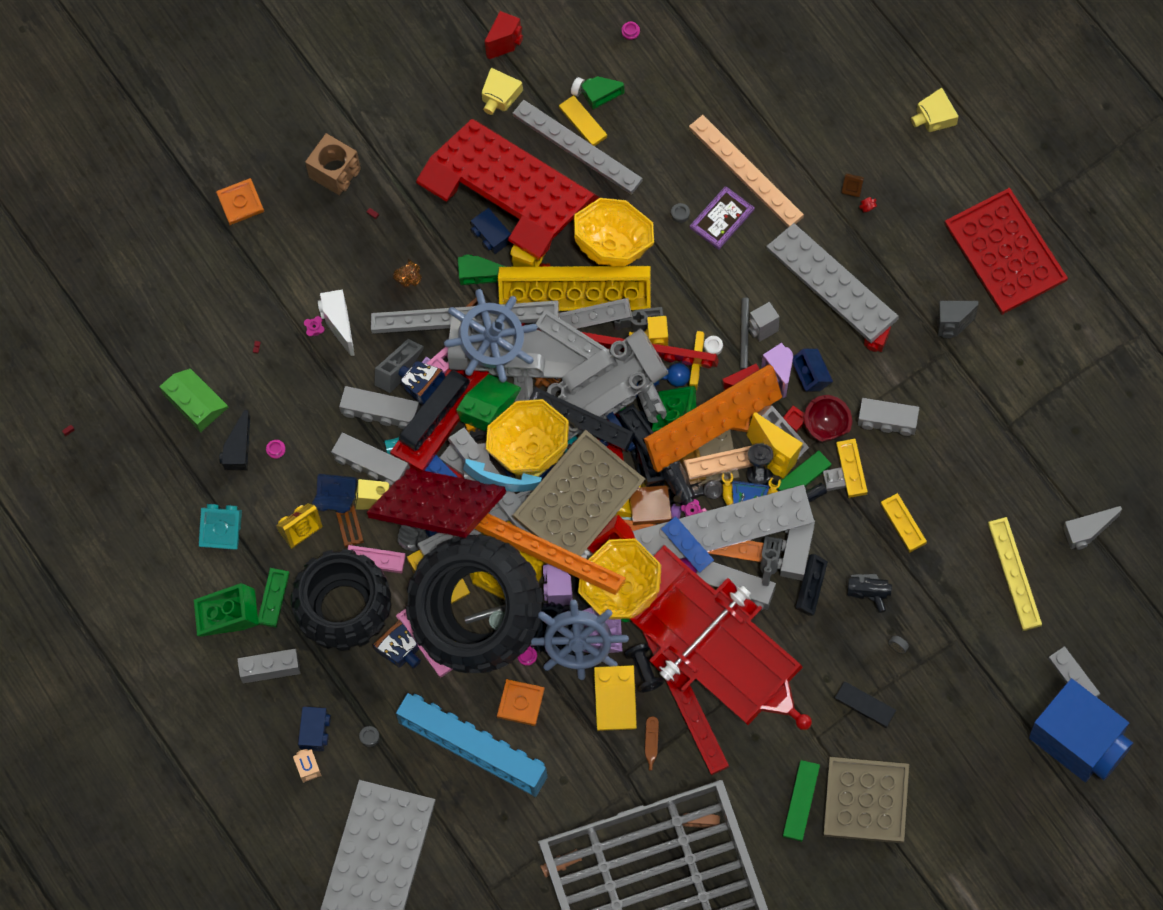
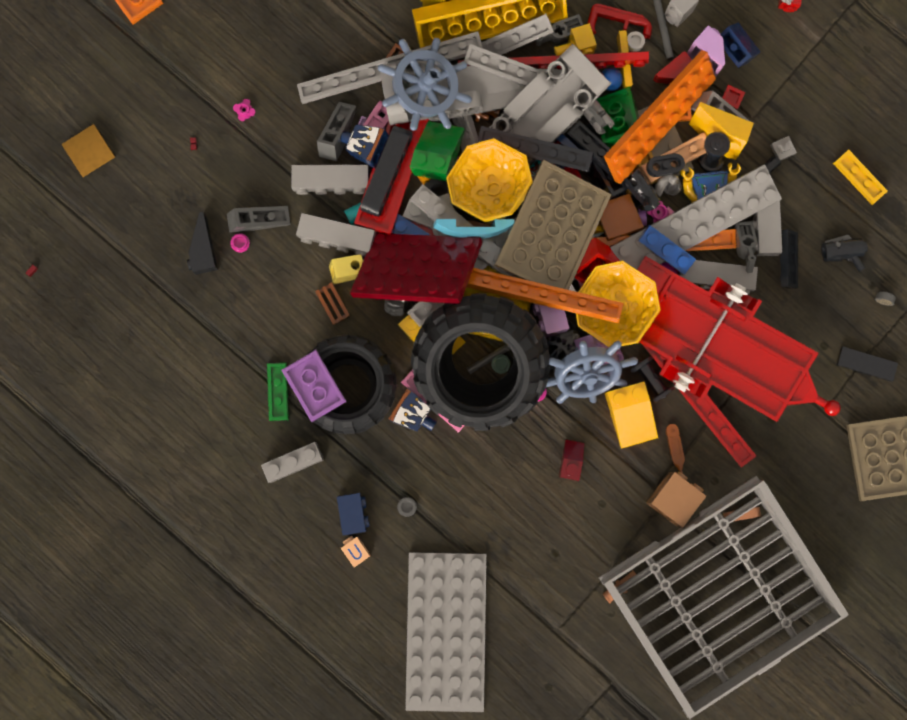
camera: 20 degrees left, 15 degrees up
bright green slope [159,369,229,432] -> none
green slope [194,583,259,637] -> none
teal plate [199,504,242,549] -> none
yellow slope [276,503,323,549] -> none
dark blue bracket [312,474,357,513] -> none
white slope [318,289,355,356] -> none
bright pink tile [348,545,406,573] -> none
clear orange piece [393,259,422,287] -> none
dark azure brick [396,693,547,797] -> none
green slope [458,254,506,285] -> none
orange tile [497,679,545,726] -> none
green tile [776,451,832,491] -> none
green tile [783,760,820,842] -> none
dark red cylinder [804,395,853,443] -> none
yellow plate [836,439,868,498] -> none
light grey brick [858,398,919,436] -> none
none -> pearl gold slope [62,124,115,177]
none -> dark grey slope [227,206,290,232]
none -> medium lavender tile [282,350,346,422]
none -> dark red slope [559,439,584,481]
none -> red piece [587,4,652,39]
none -> black plate [646,153,685,177]
none -> medium nougat brick [646,471,706,528]
none -> light grey arm [654,174,679,196]

